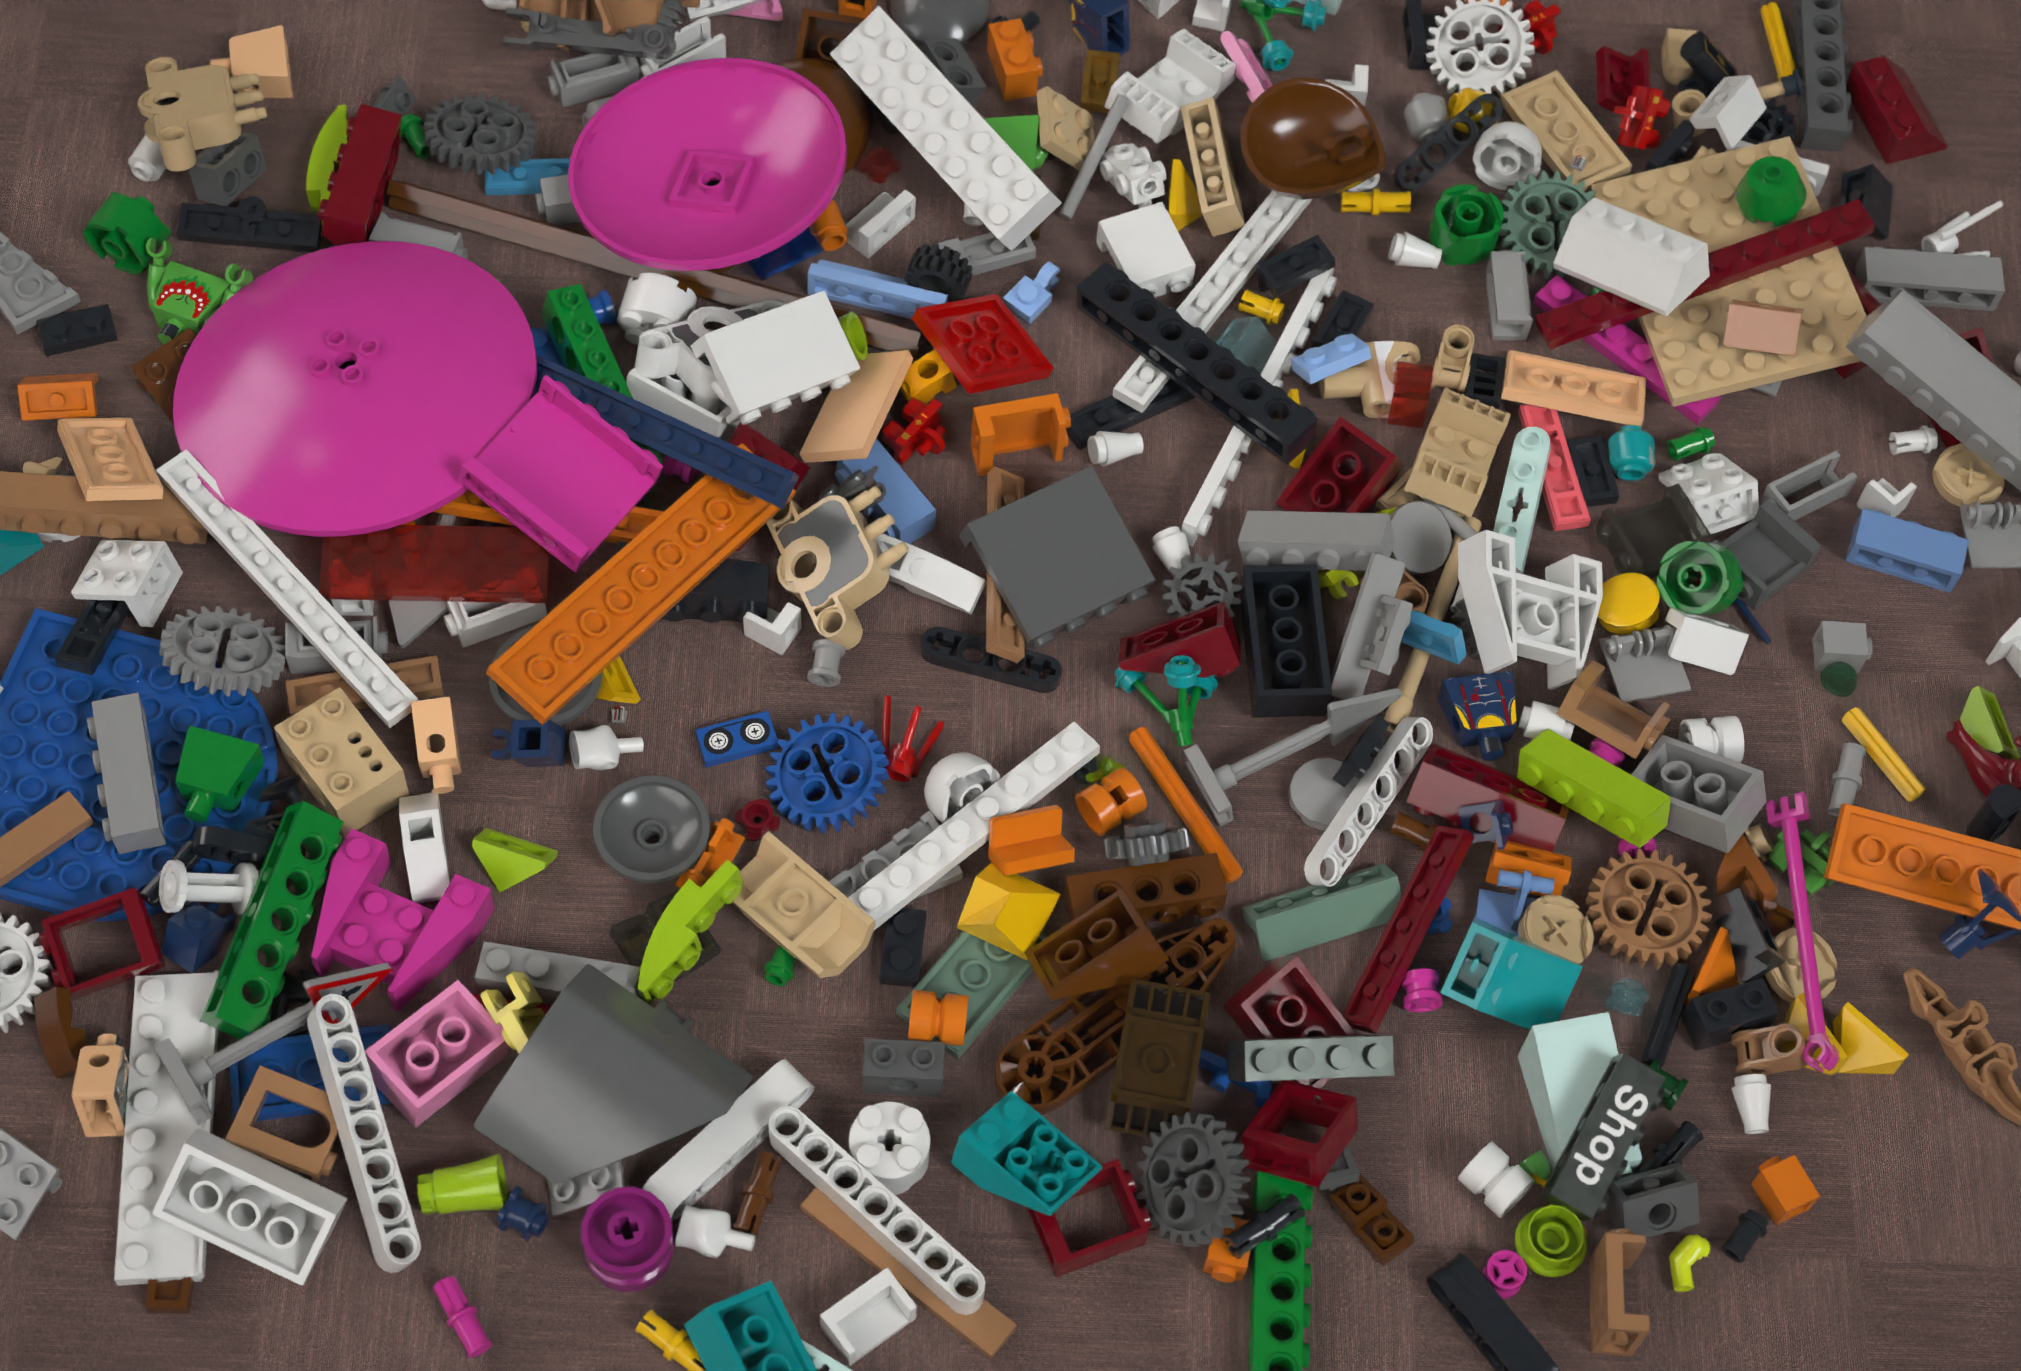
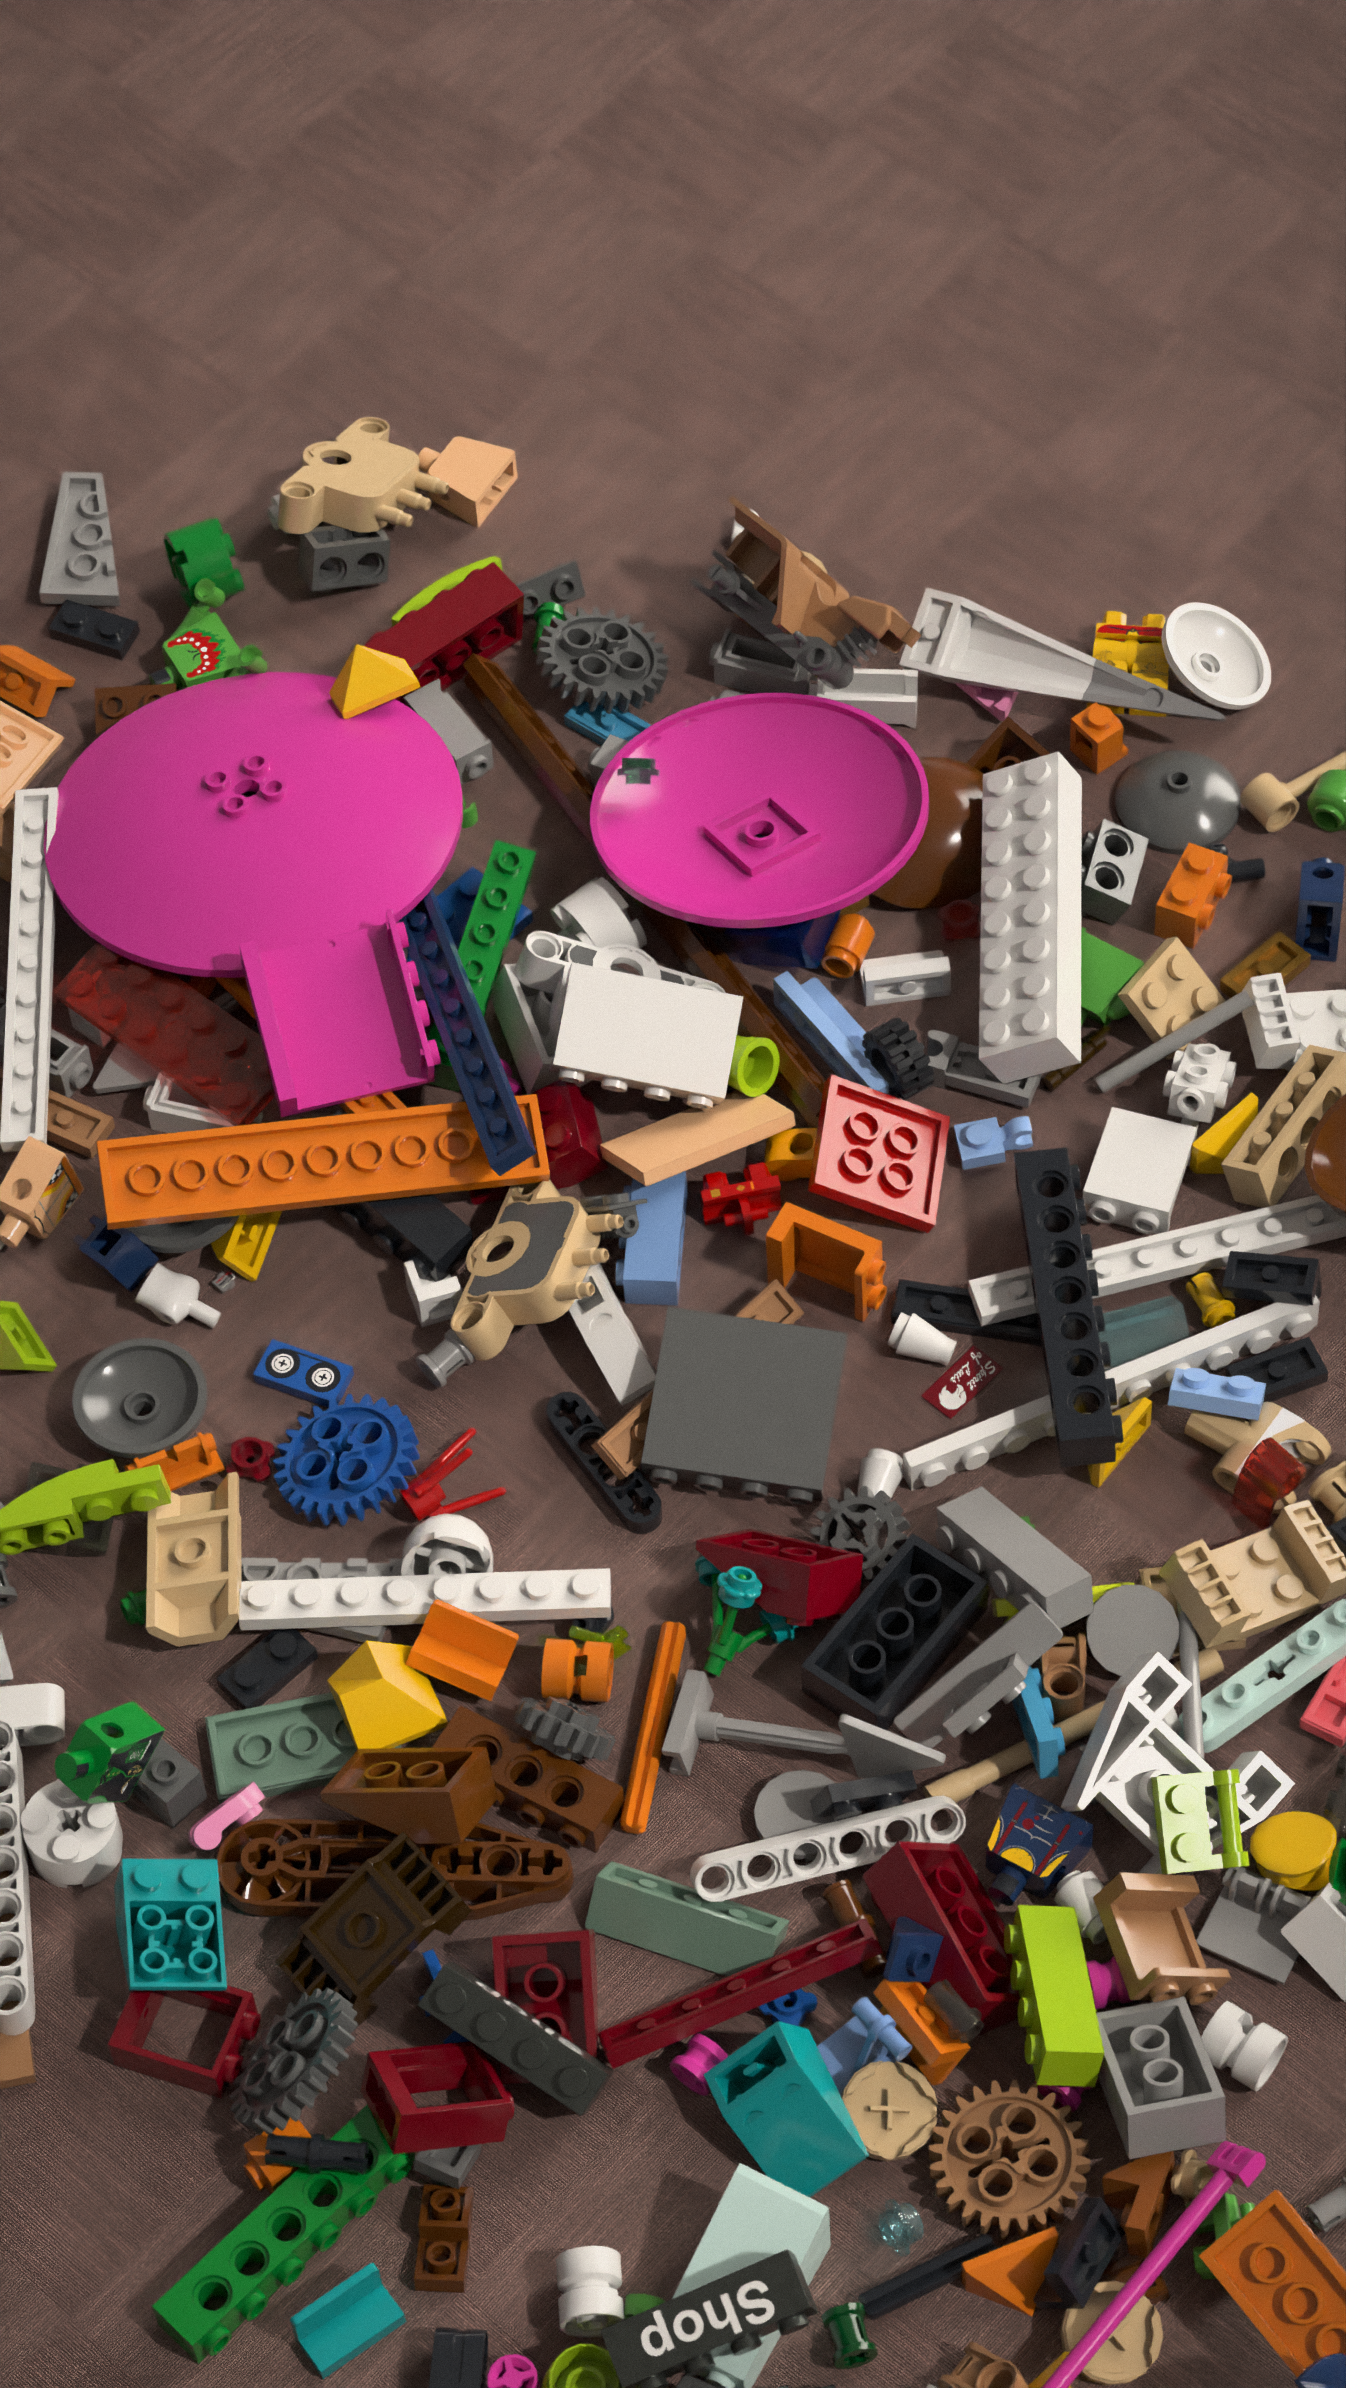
camera: 50 degrees right, 5 degrees down
black hinge [176,196,323,252] -> none
blue wheel [587,289,617,325] -> none
orange wheel [908,990,969,1046] -> none
dark red slope [1275,416,1404,513] -> none
black brick [1681,978,1779,1051] -> none
none -> green torso [54,1701,166,1804]
none -> bright pink plate [188,1781,265,1850]
none -> teal panel [290,2262,407,2379]
none -> yellow slope [329,644,420,719]
none -> plate [617,758,660,785]
none -> dark red sticker [921,1345,1004,1419]
none -> clear smoke pin [923,1979,984,2043]
none -> plate [1151,1769,1249,1874]

